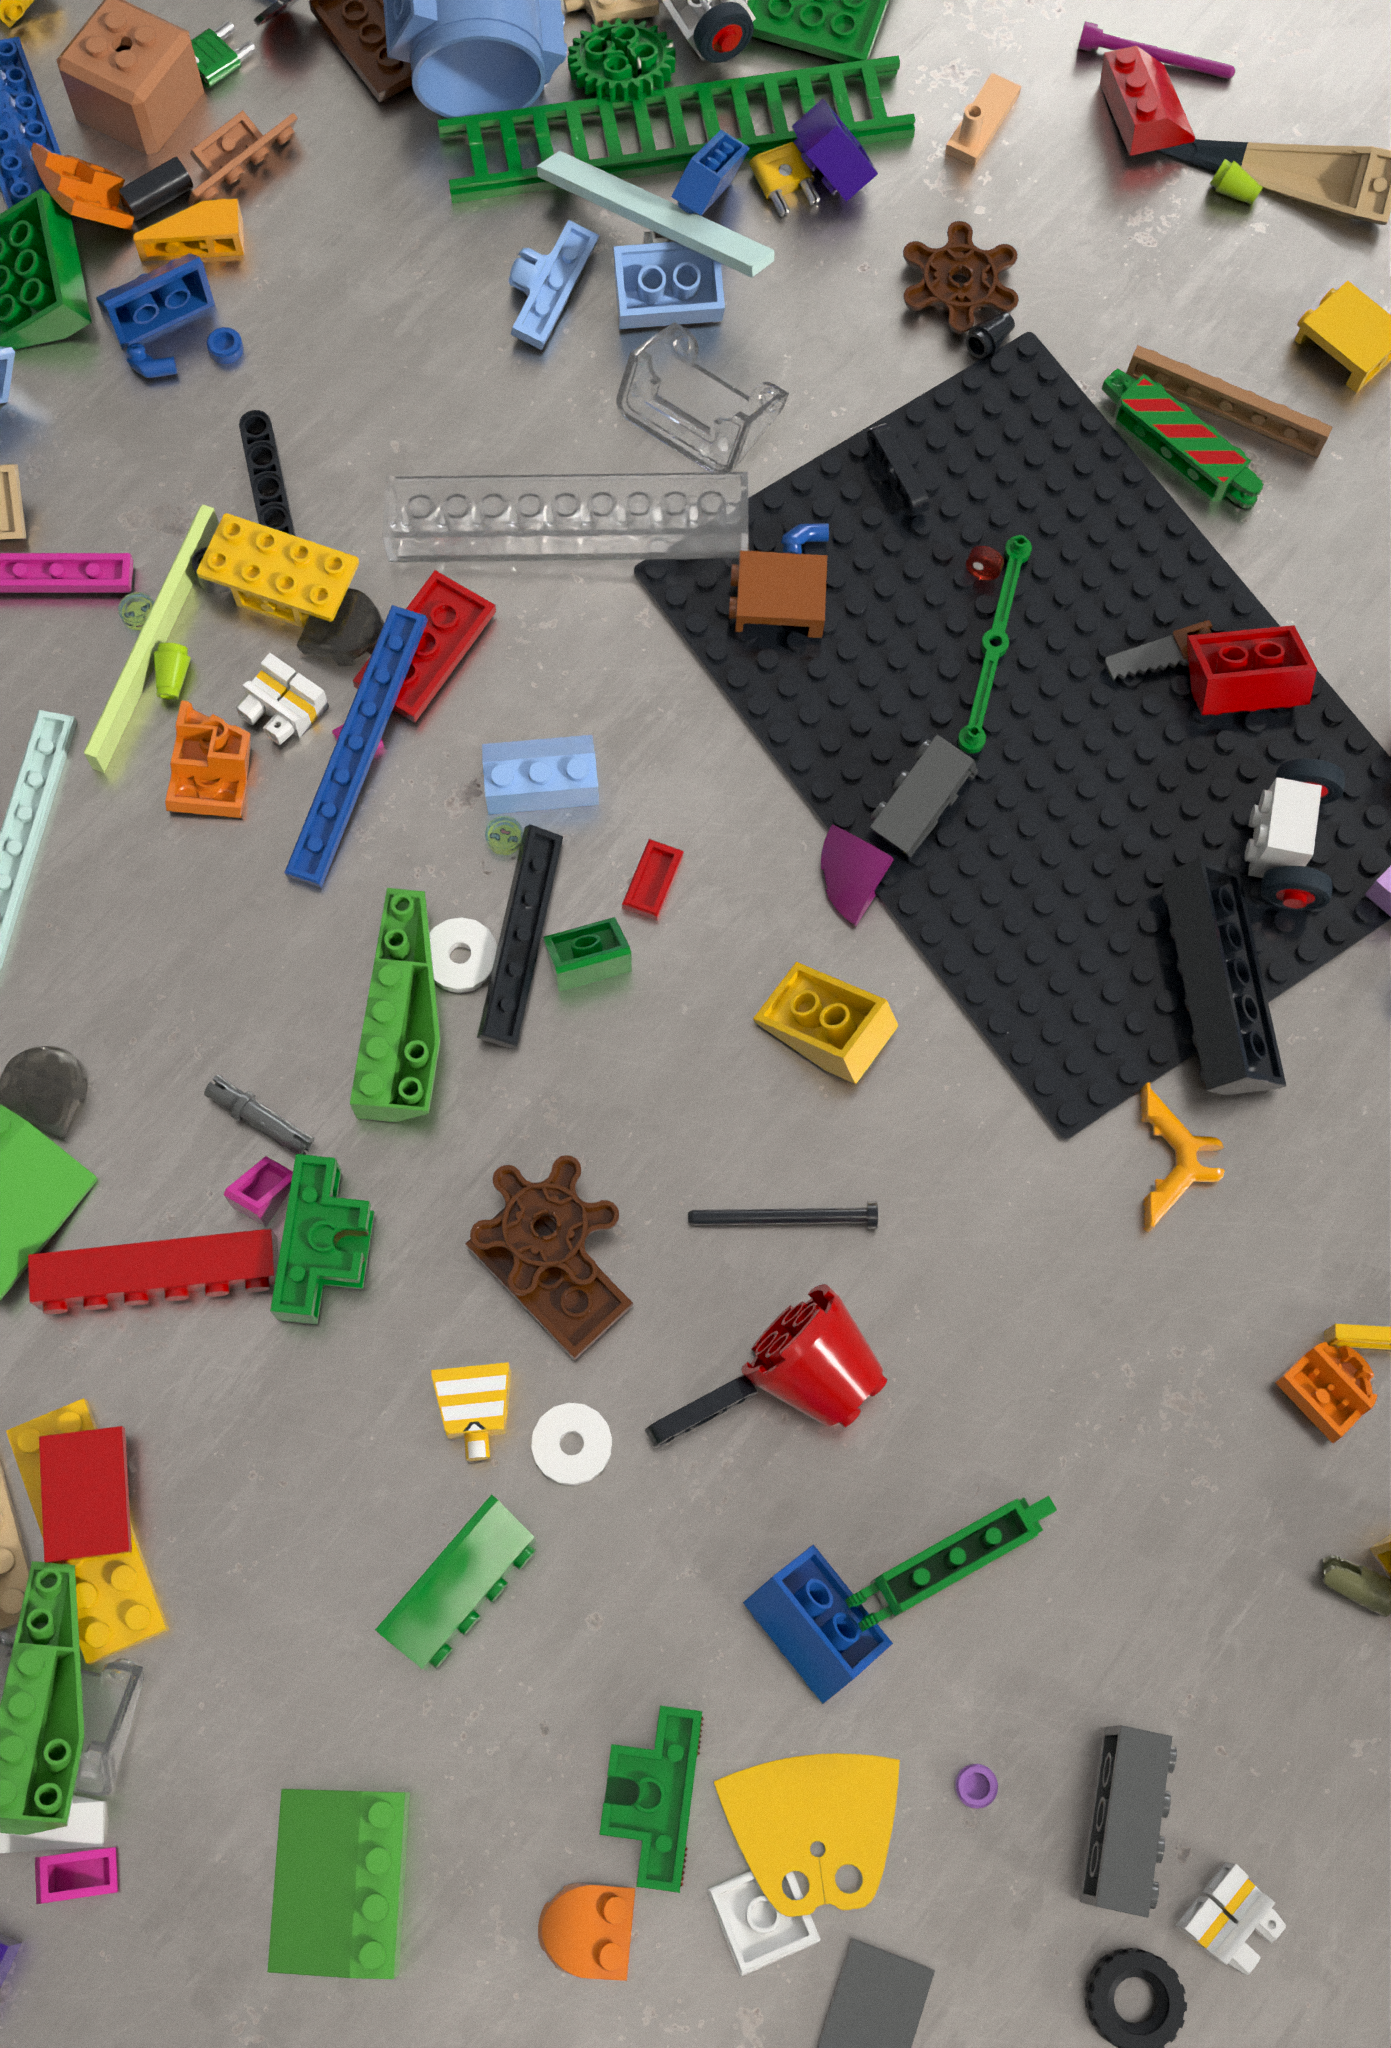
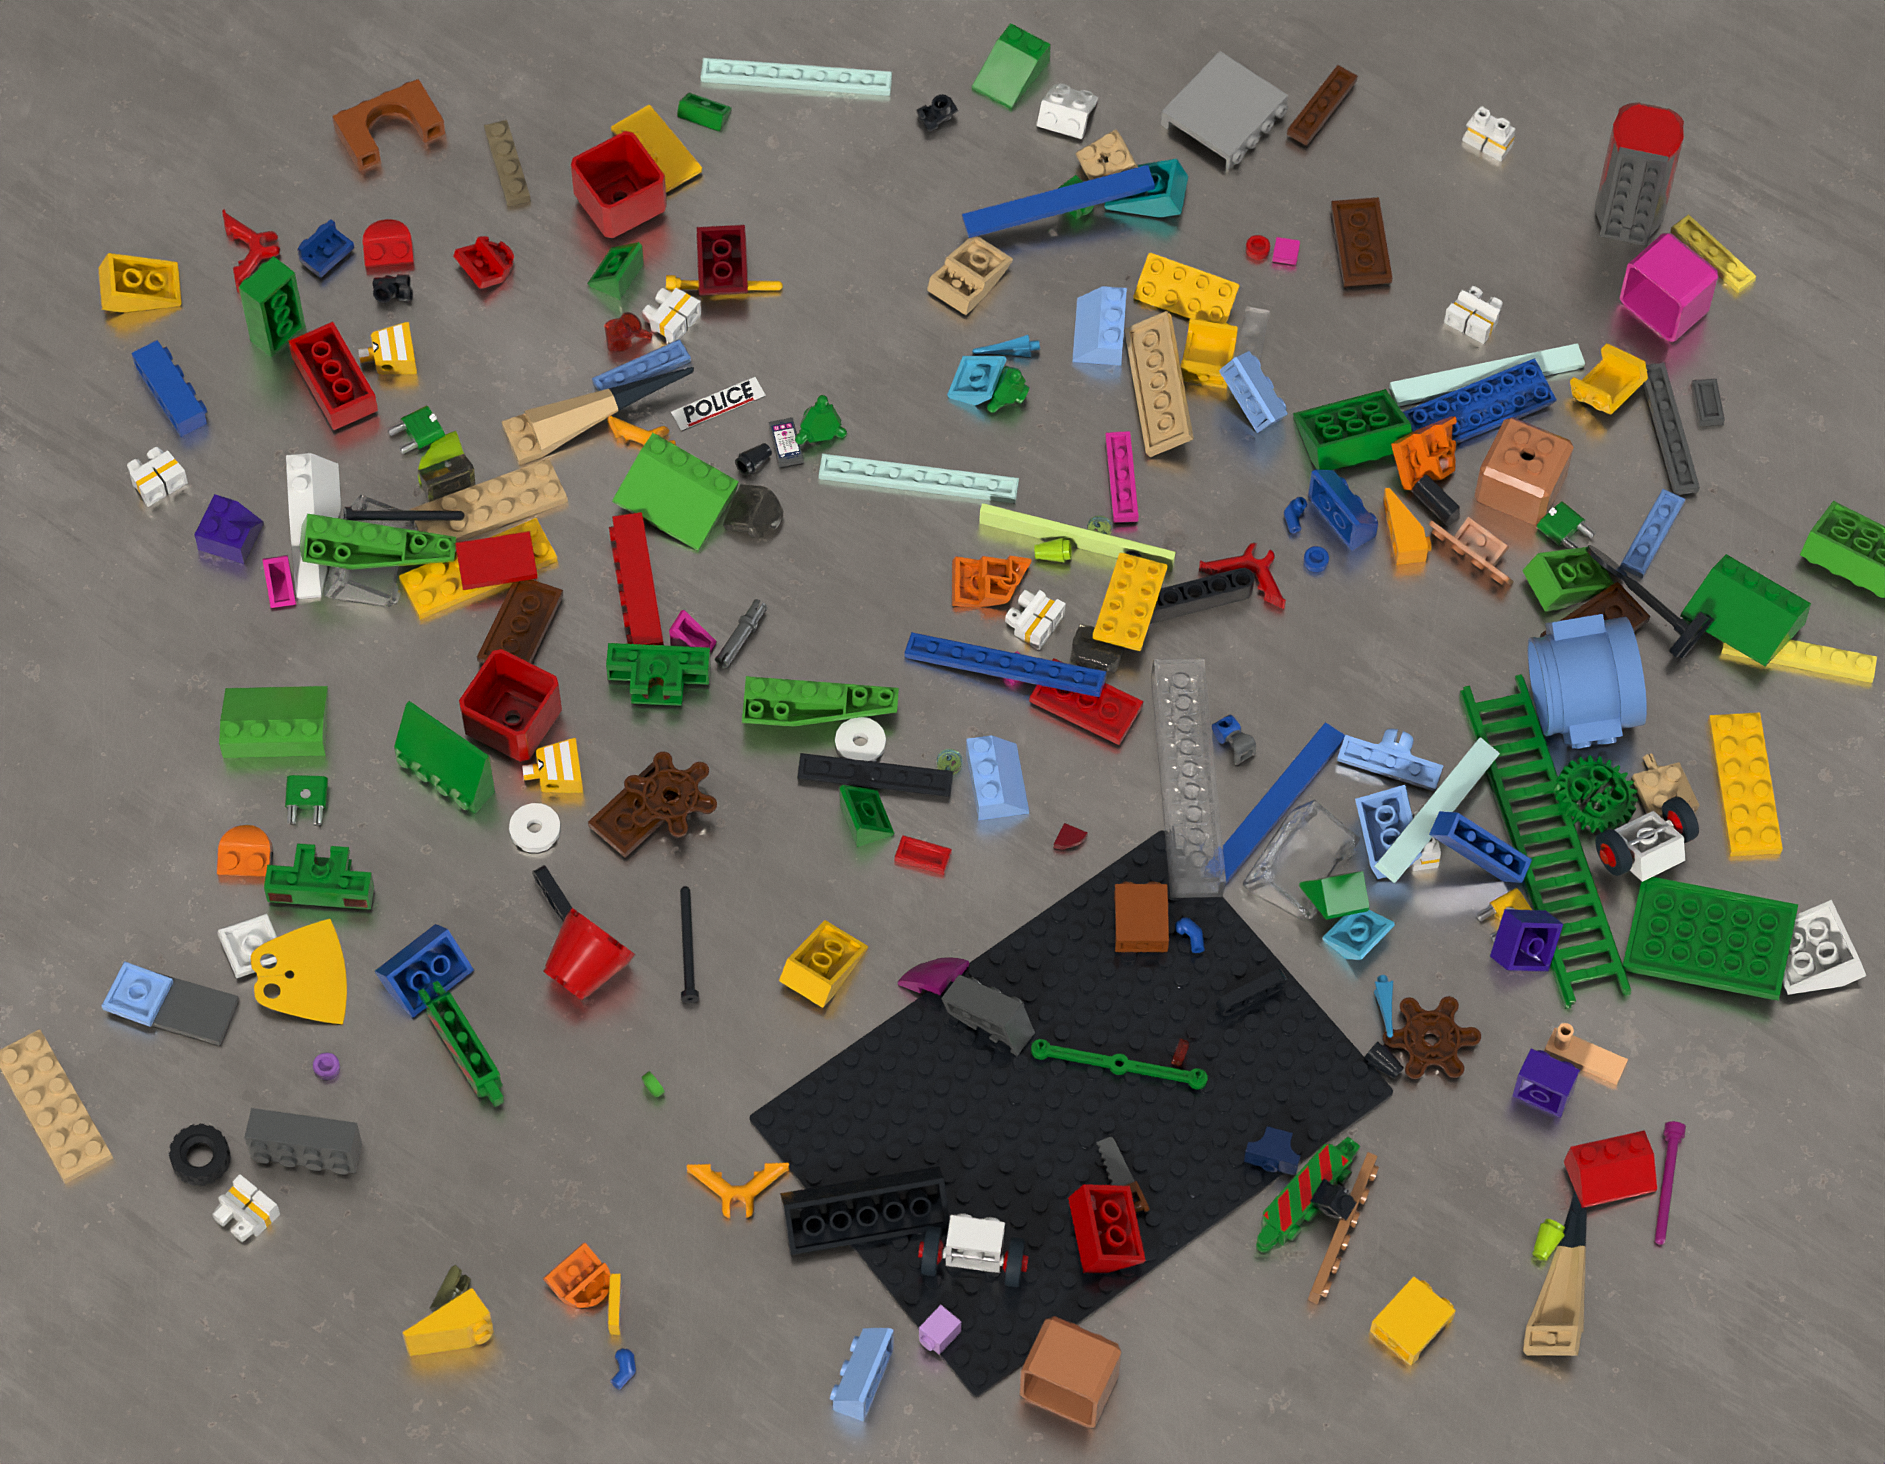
camera: 90 degrees right, 10 degrees down
none -> green piece [285,775,328,825]
none -> red plate [459,649,562,762]
none -> reddish brown plate [477,579,564,664]
none -> bright green tile [641,1071,665,1098]
none -> dark red tile [1053,823,1088,850]
none -> red piece [1199,543,1286,609]
none -> blue tile [1205,722,1345,885]
none -> leg [1212,714,1256,765]
none -> dark blue brick [1244,1126,1300,1176]
none -> slope [1299,871,1370,920]
none -> black brick [1310,1179,1357,1221]
none -> medium azure slope [1322,910,1395,960]
none -> dark azure piece [1374,975,1393,1038]
none -> dark purple slope [1512,1048,1580,1118]
none -> bright green slope [1522,547,1614,611]

